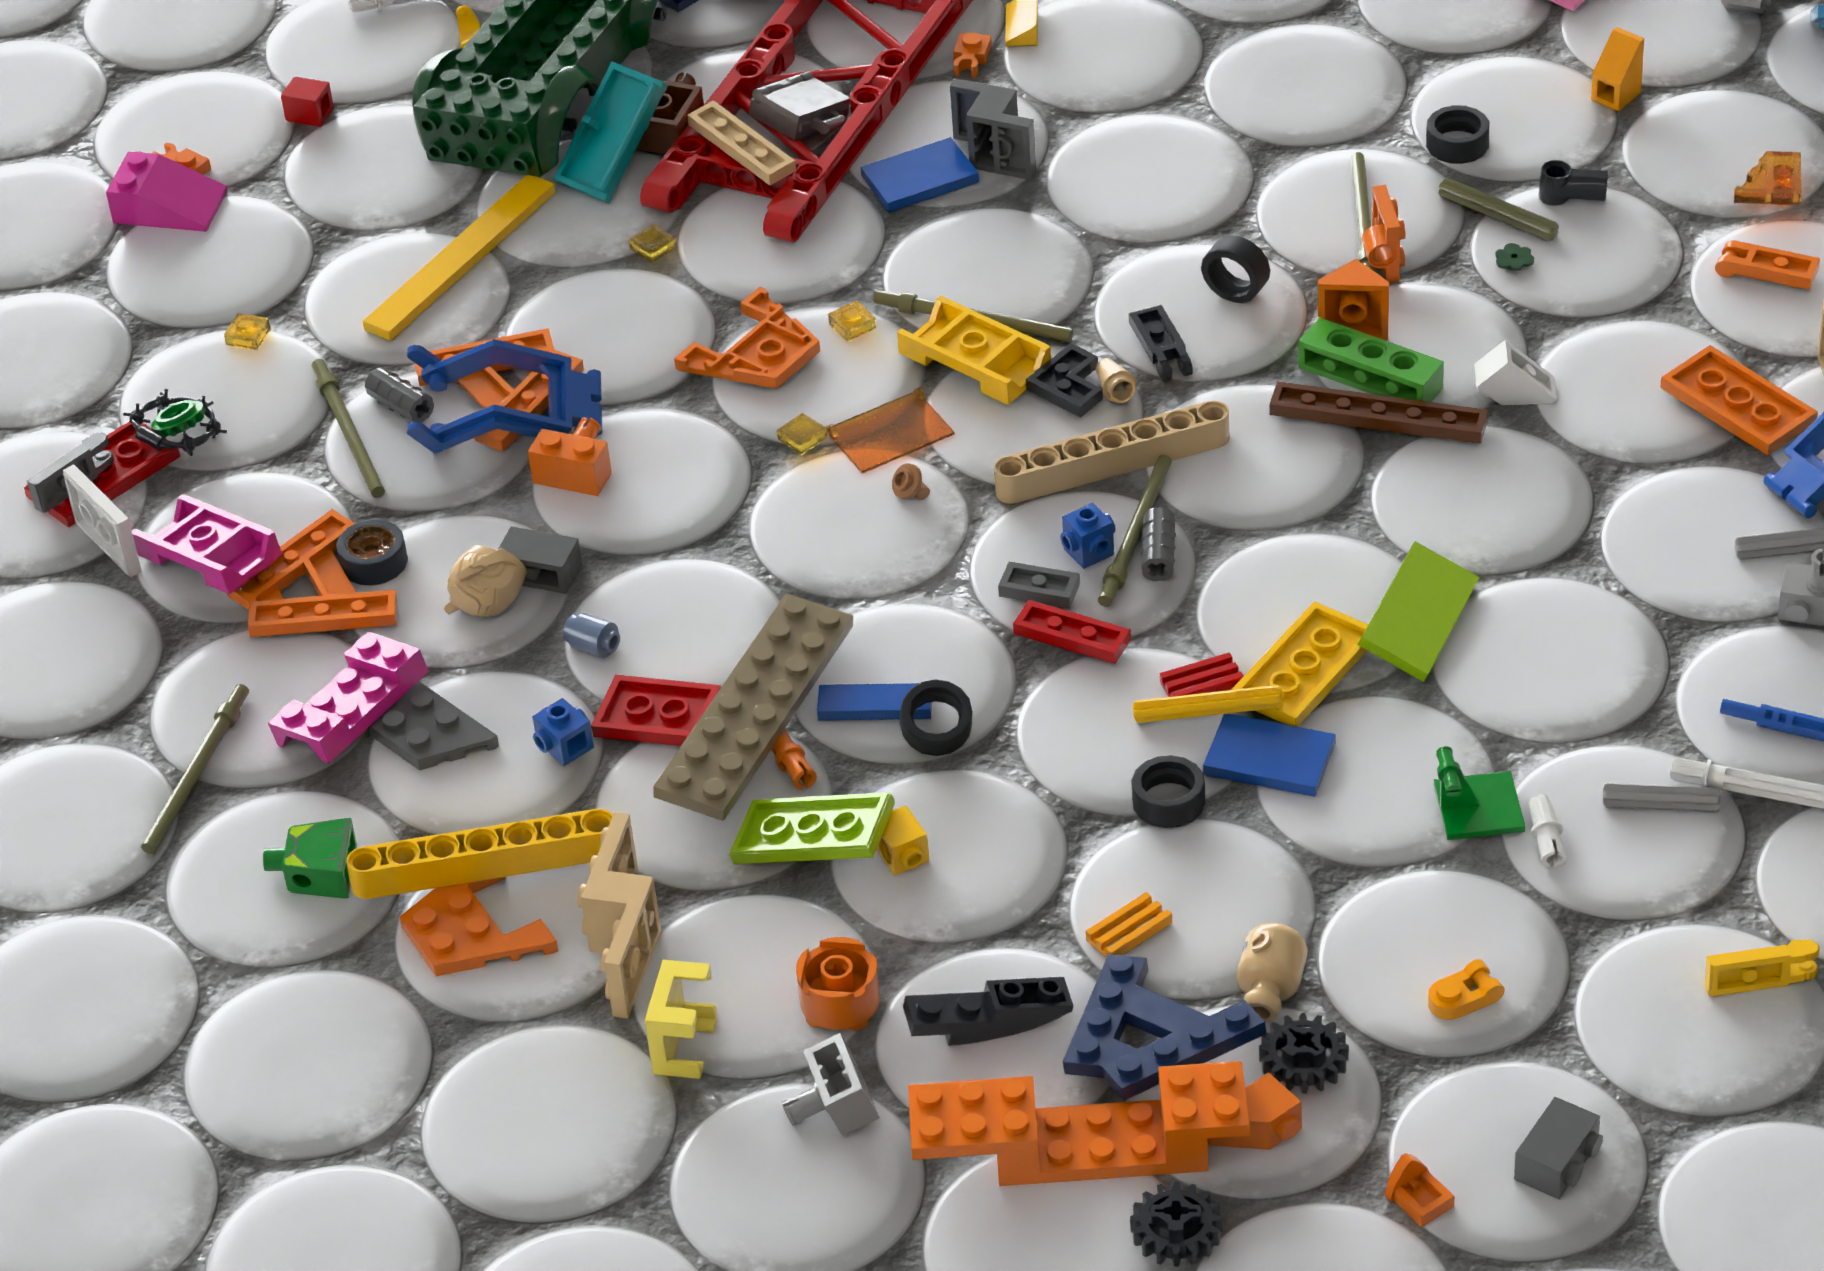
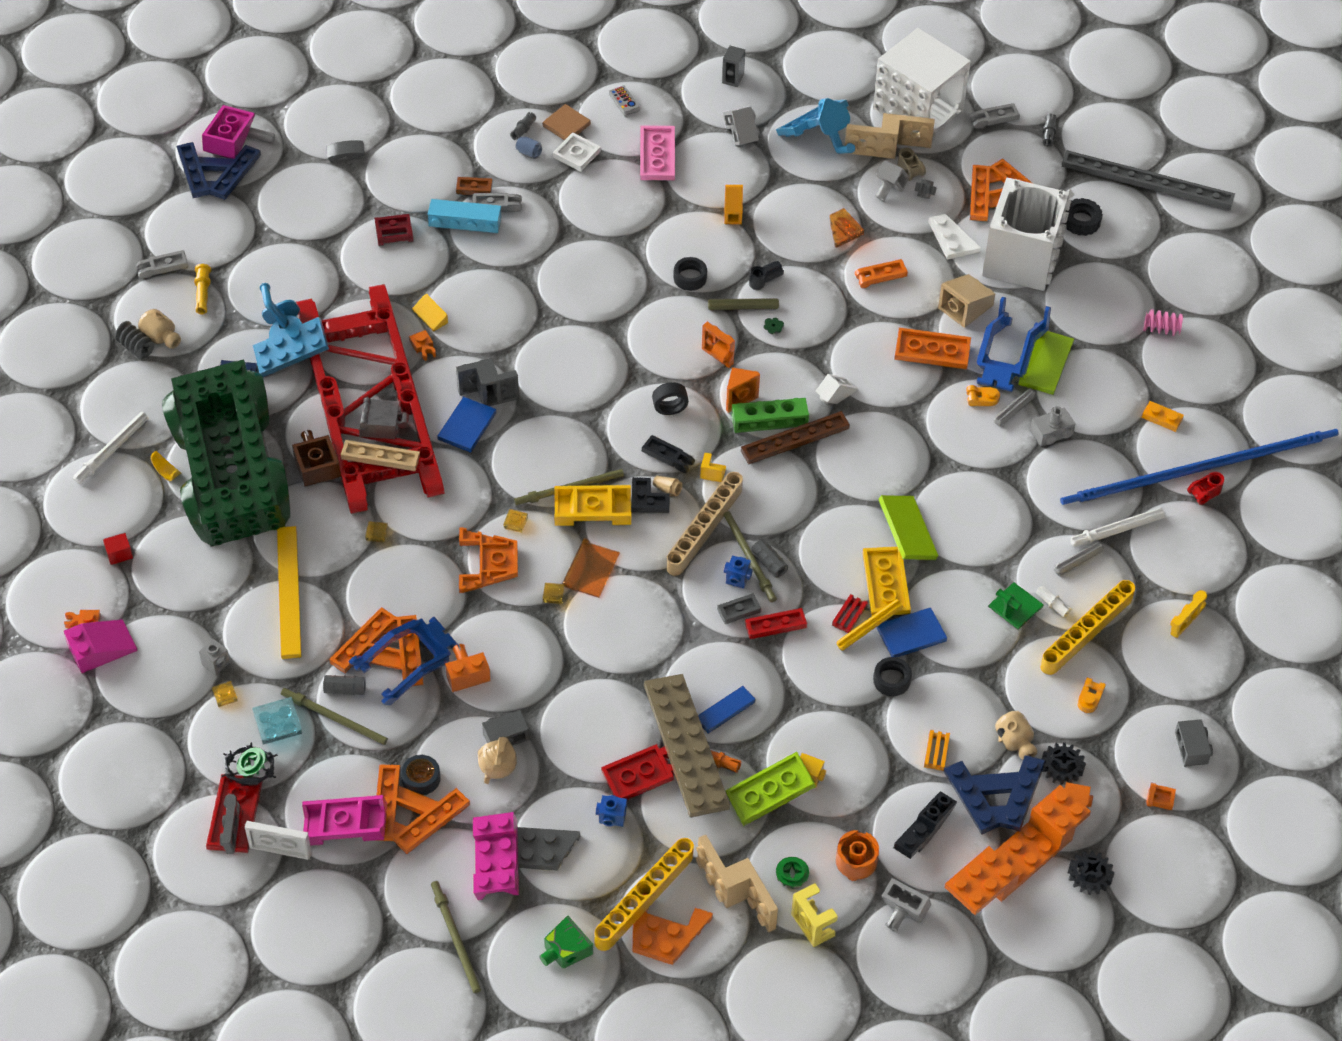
camera: 45 degrees left, 10 degrees up
teal container [553,62,668,204] -> none
sand blue brick [563,613,620,658] -> none
medium nougat plate [892,463,930,500] -> none
black tyre [900,679,973,756] -> none
bar [1351,152,1377,272] -> none
none -> light grey brick [199,639,230,675]
none -> clear light blue plate [252,697,302,745]
none -> yellow panel [700,453,726,482]
none -> green gear [776,857,809,889]
none -> light orange plate [966,385,1000,406]
none -> yellow beam [1040,580,1135,675]

